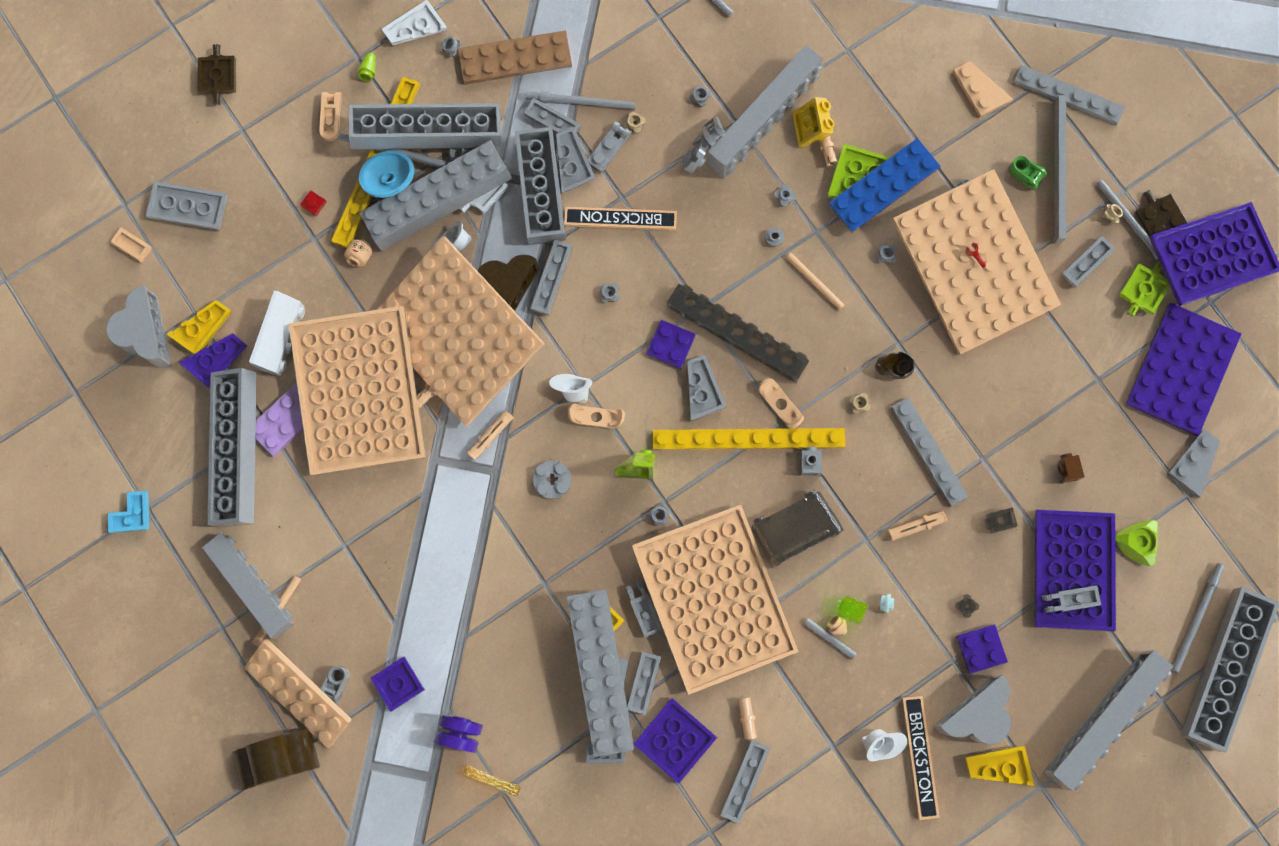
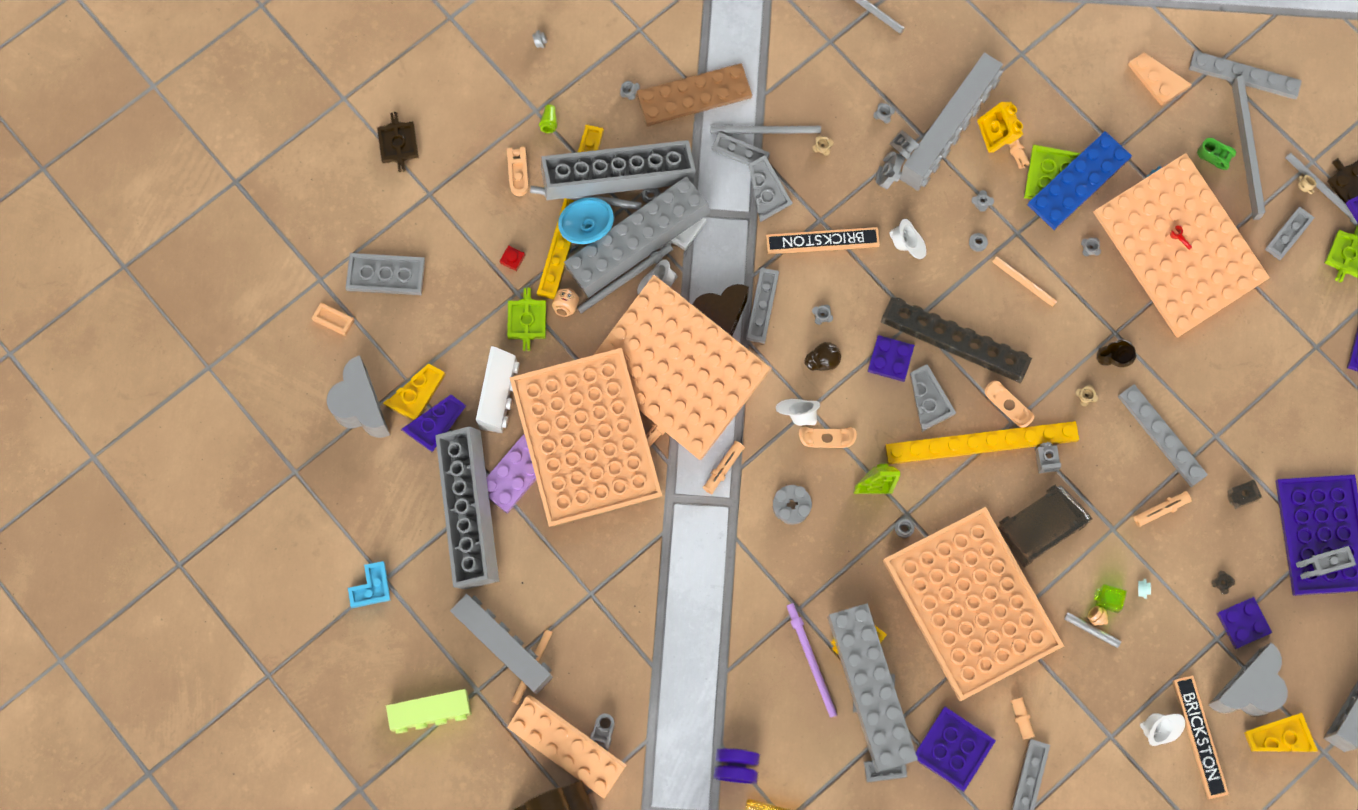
camera: 10 degrees left, 5 degrees down
dark purple plate [371,656,425,712] -> none
white wing [382,0,448,46] -> none
light grey brick [515,127,566,245] -> none
light grey plate [588,121,632,174] -> none
light grey hinge [625,580,663,638] -> none
light grey plate [627,652,661,715] -> none
reddish brown brick [1058,453,1085,484] -> none
none -> yellowish green brick [386,689,471,734]
none -> lime plate [507,288,546,351]
none -> light grey bar [577,244,674,314]
none -> lavender bar [786,603,837,718]
none -> dark brown hair [804,342,841,371]
none -> white piece [889,219,926,259]

